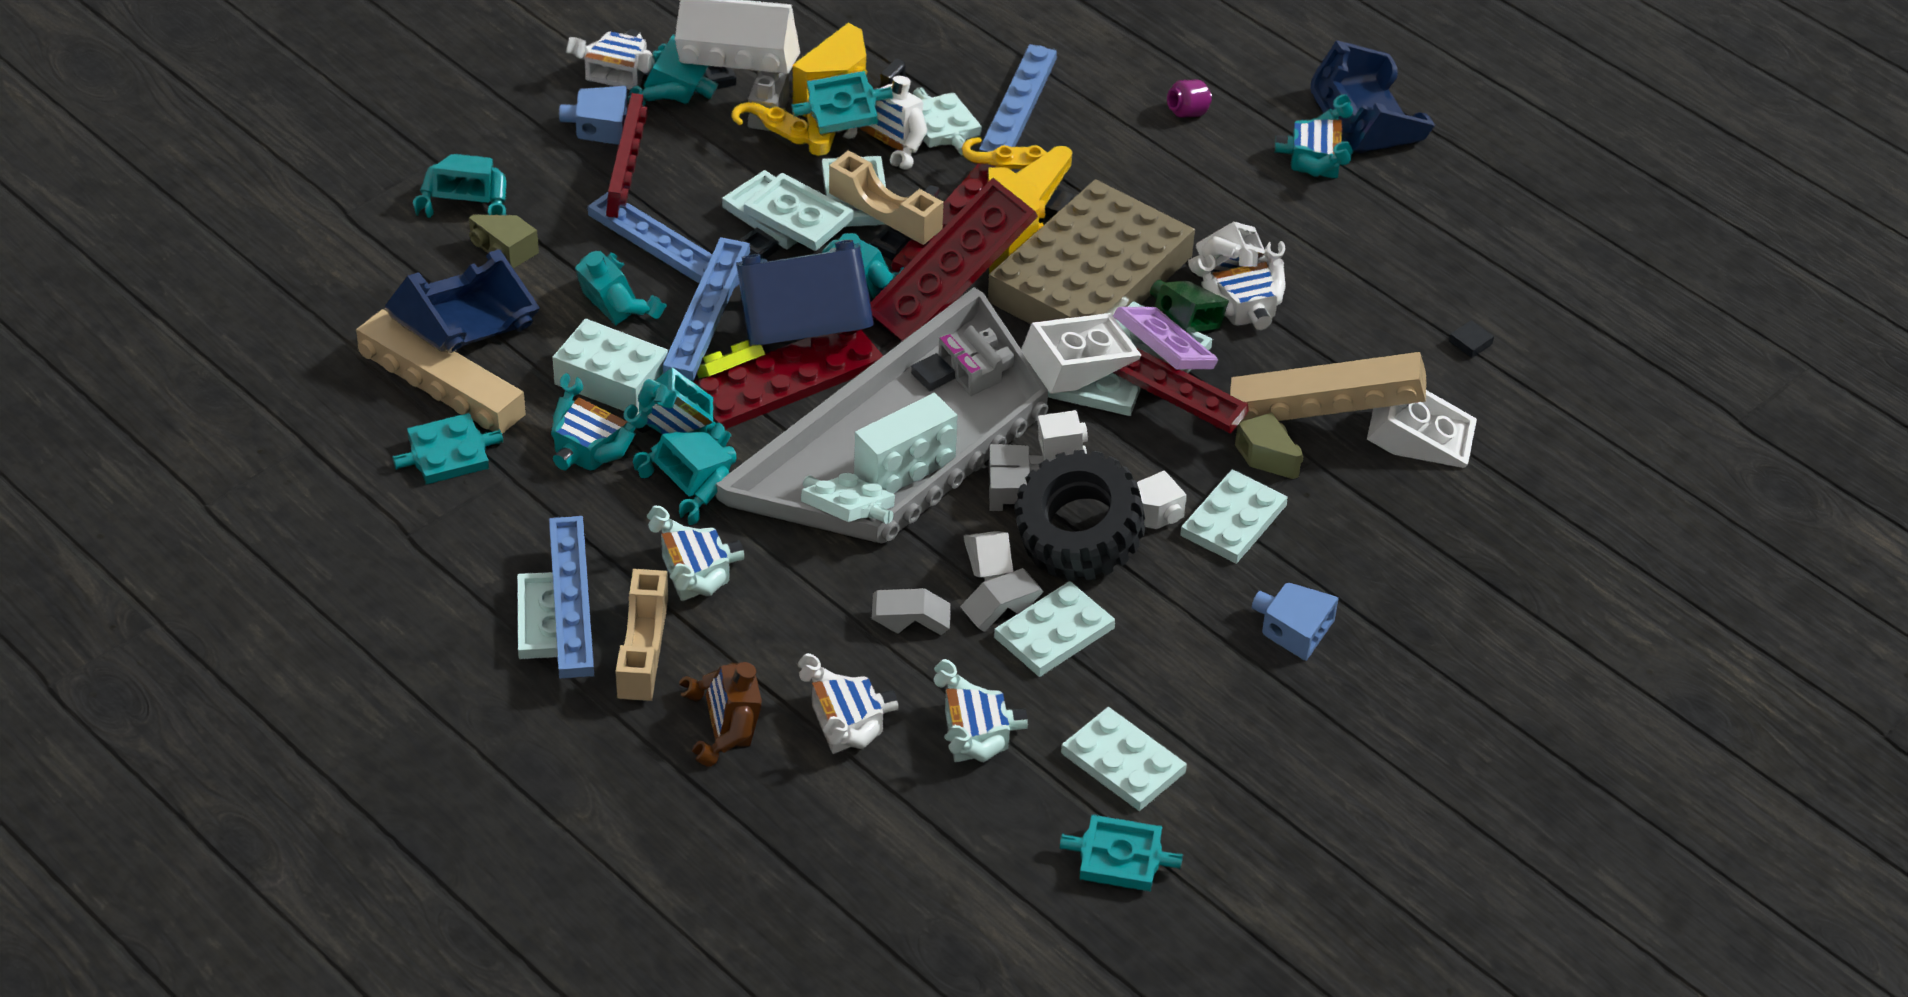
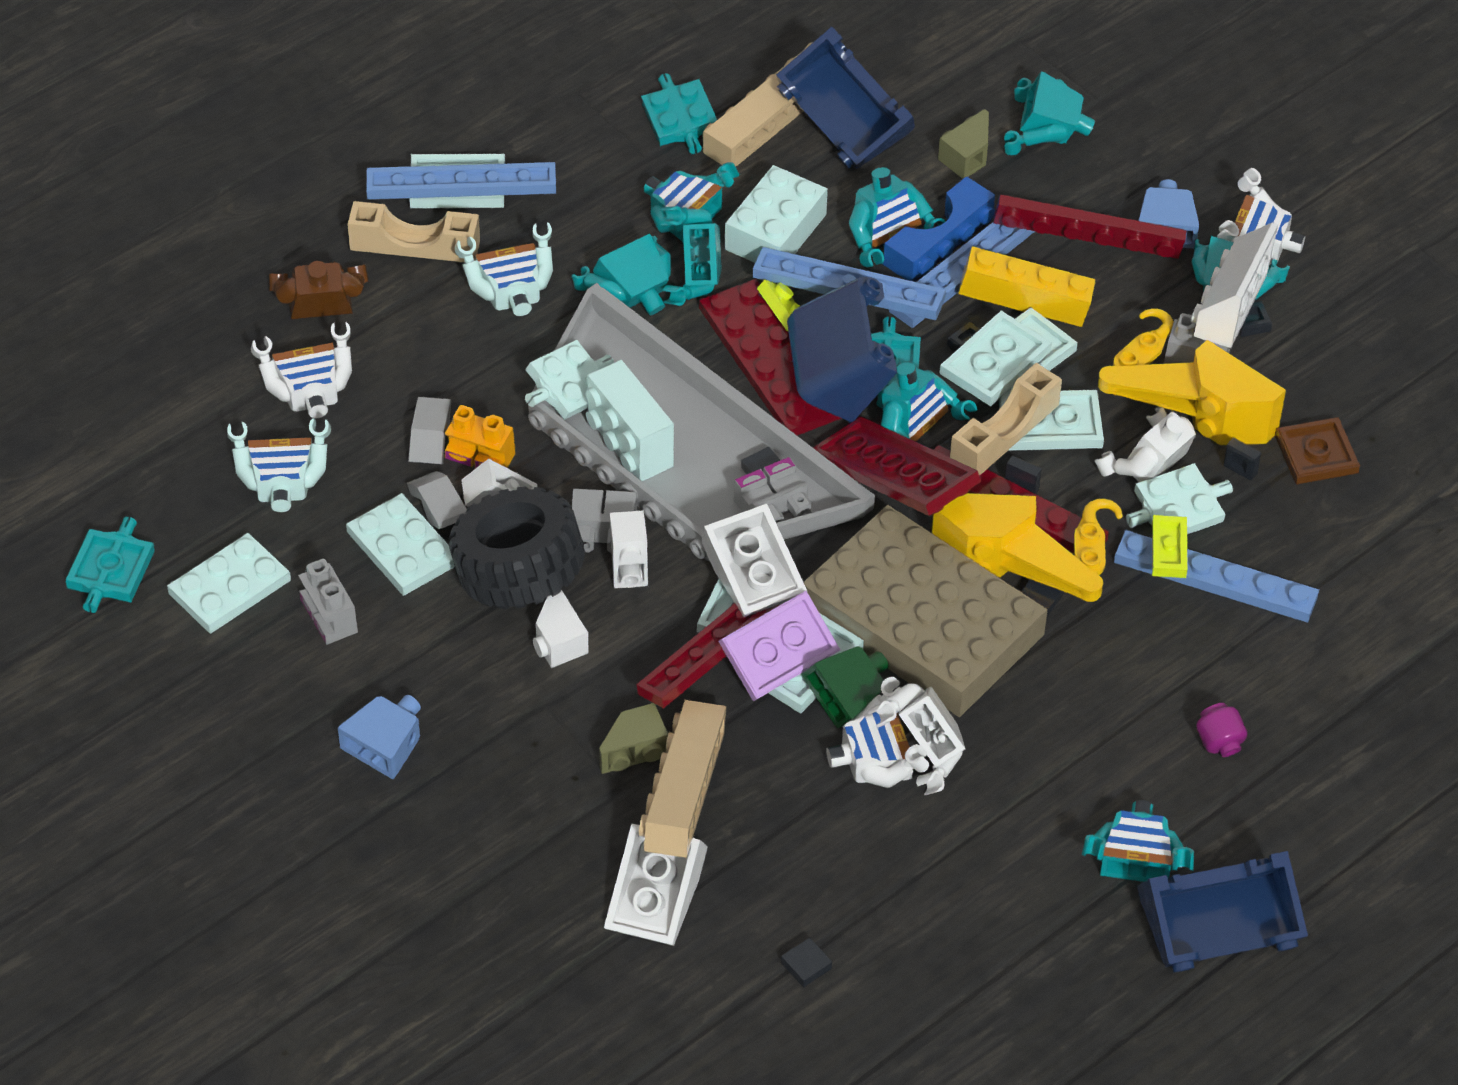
camera: 95 degrees right, 5 degrees up
teal plate [792,71,893,134] -> none
light aqua plate [1180,469,1288,564] -> none
none -> light grey hips [298,559,358,645]
none -> light orange hips [445,405,516,468]
none -> blue arch [883,176,995,282]
none -> yellow brick [958,246,1095,327]
none -> neon yellow plate [1152,515,1188,578]
none -> reddish brown tile [1275,417,1360,484]

